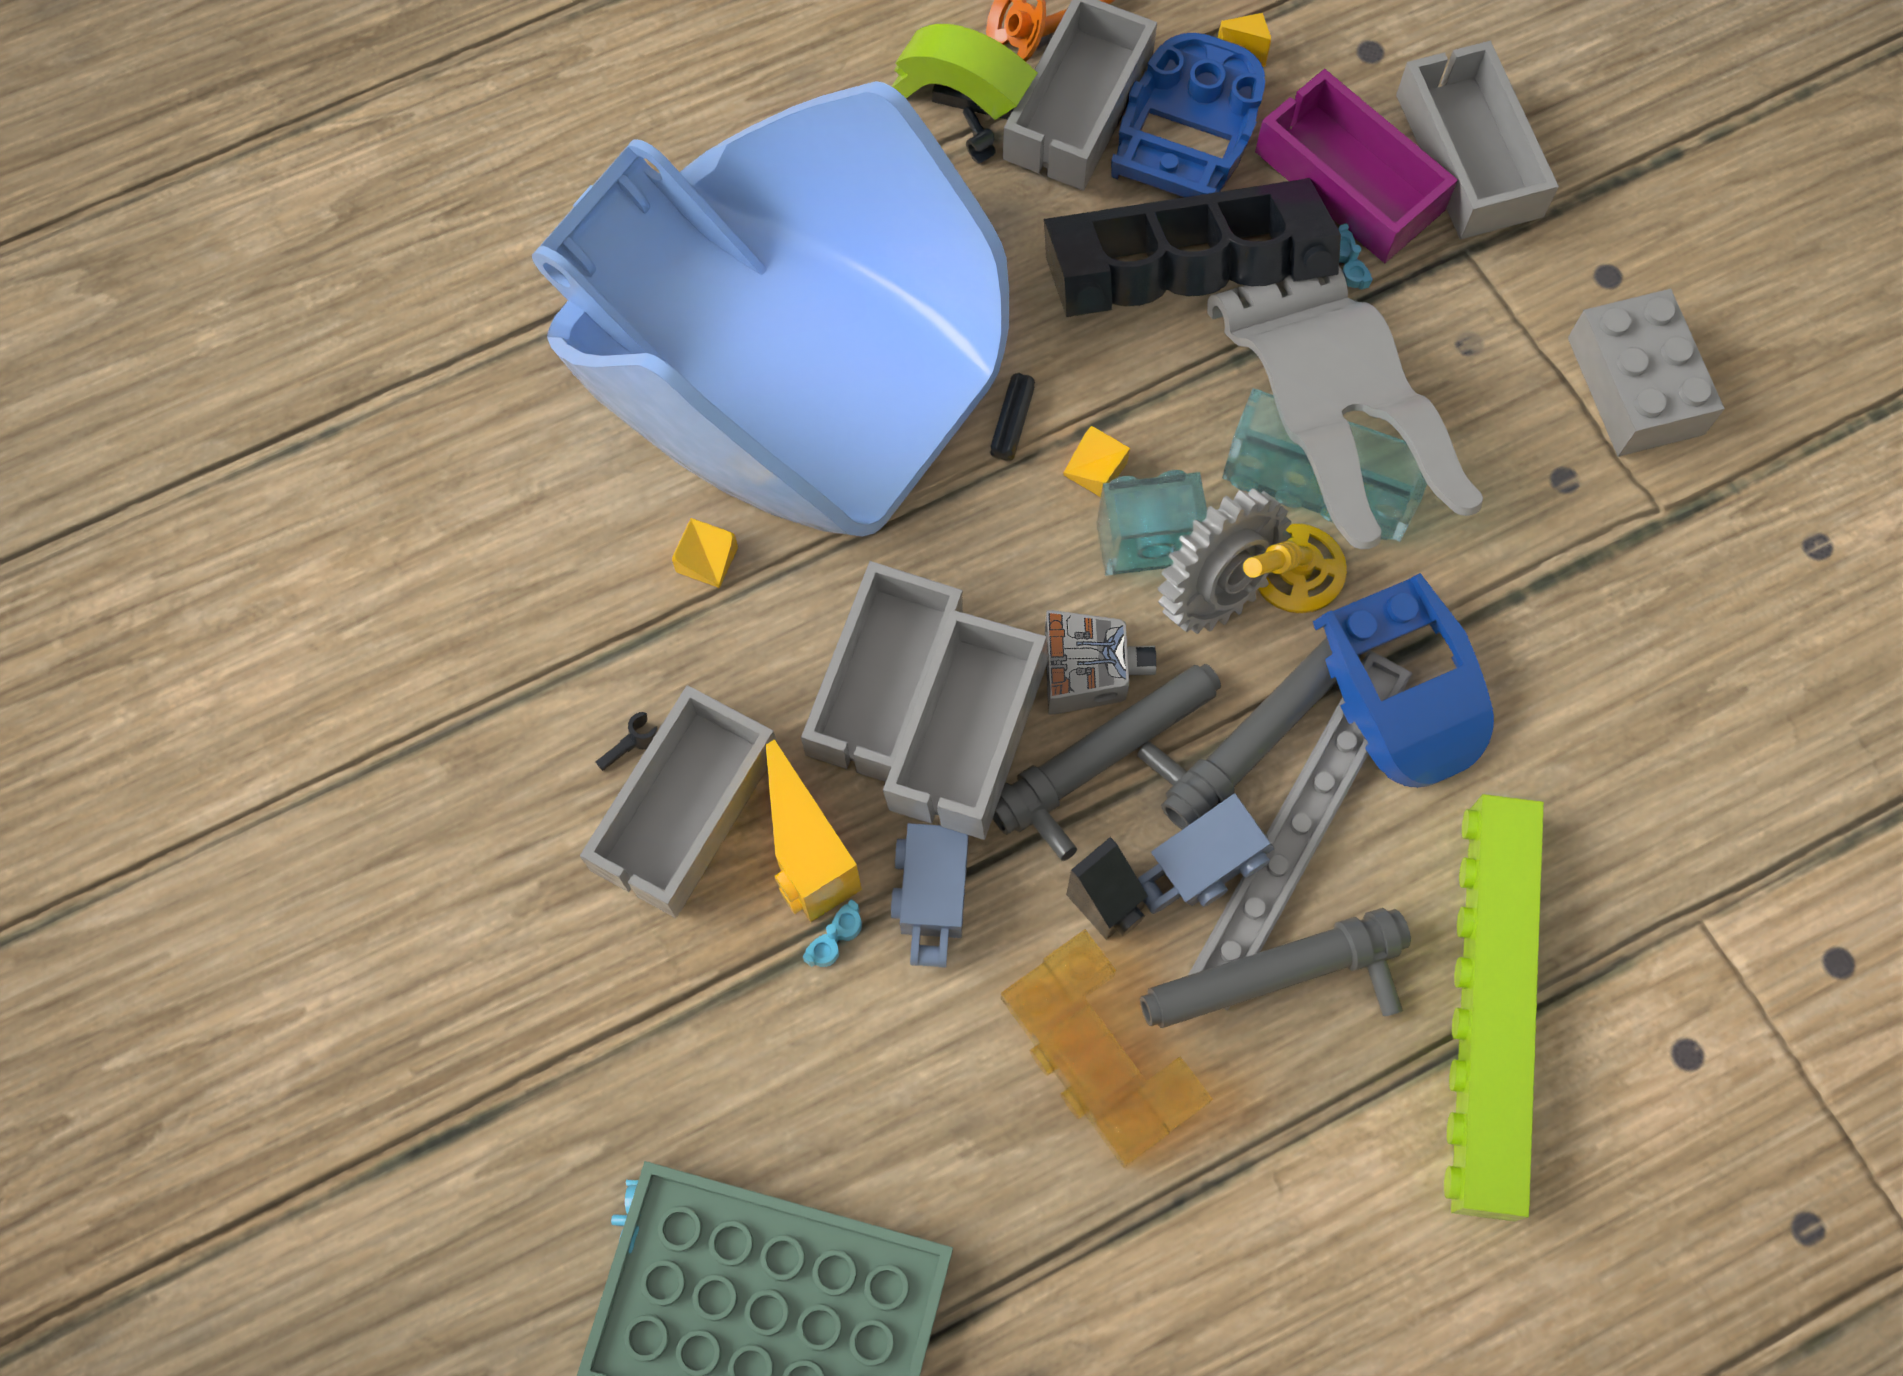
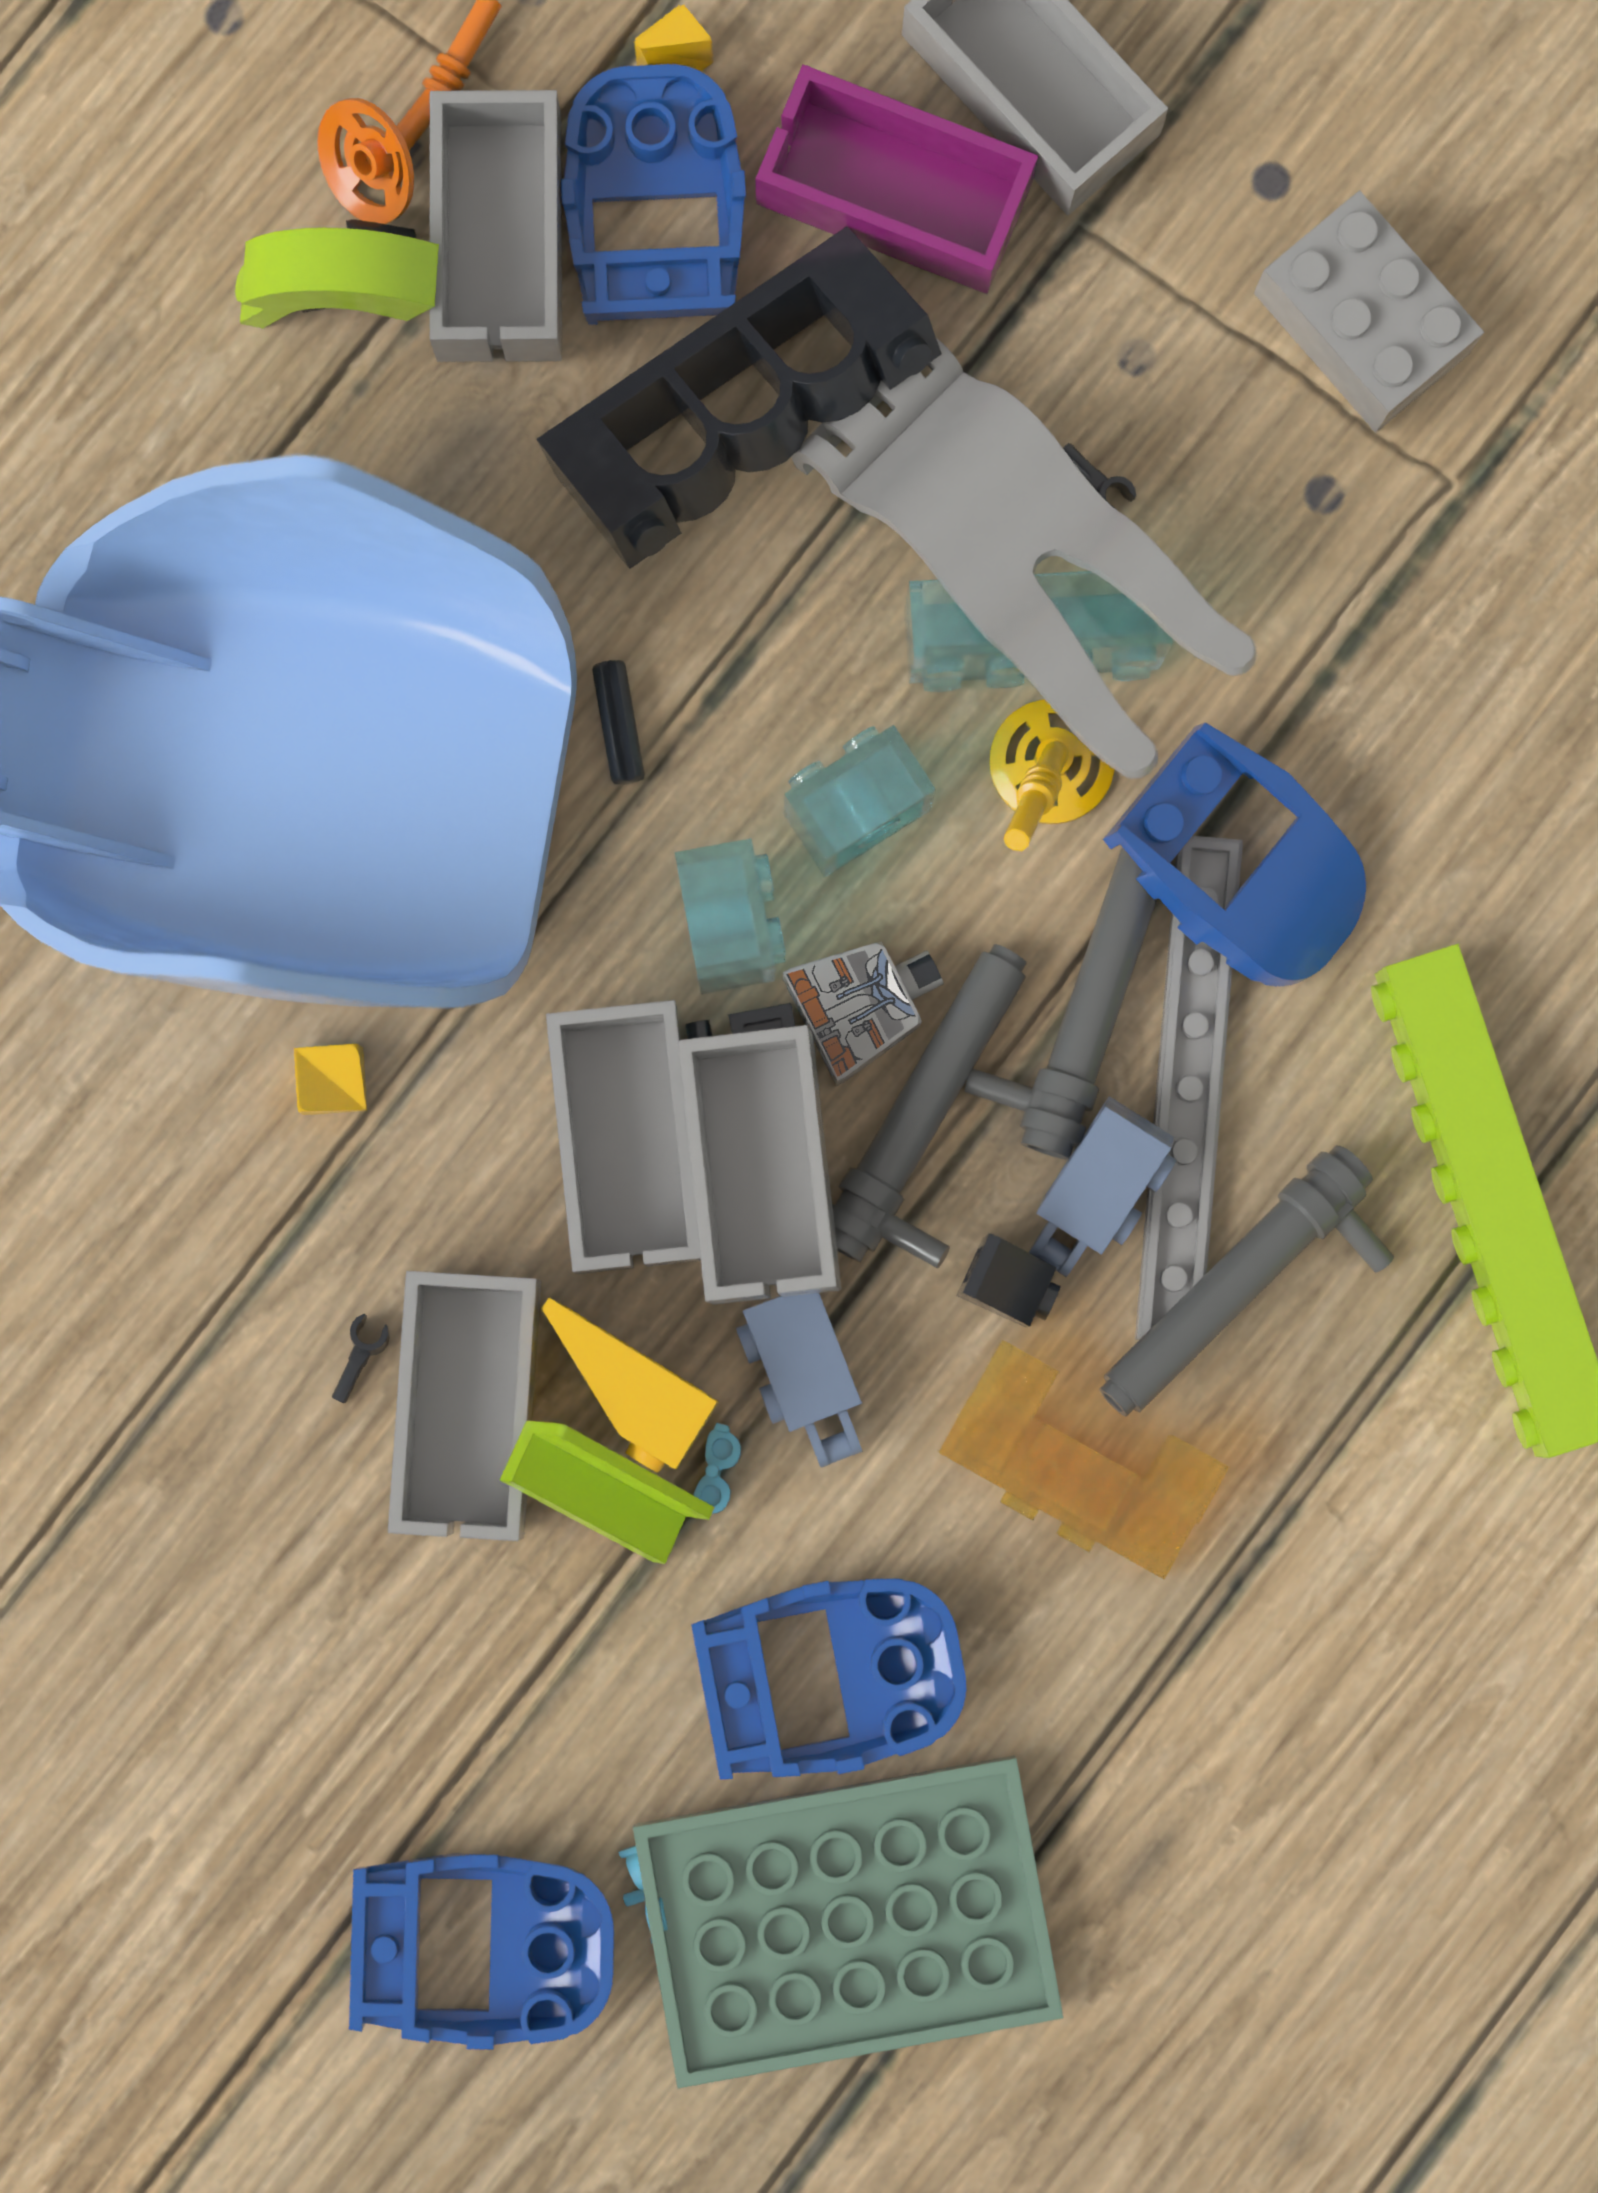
camera: 30 degrees left, 15 degrees up
black hand [963,106,996,164] -> none
yellow slope [1063,426,1130,499] -> none
light grey gear [1158,488,1291,634] -> none
medium azure piece [1338,223,1373,290] -> none
none -> blue slope [349,1853,614,2050]
none -> lime panel [500,1421,715,1564]
none -> clear light blue brick [674,838,786,994]
none -> blue slope [691,1579,966,1780]

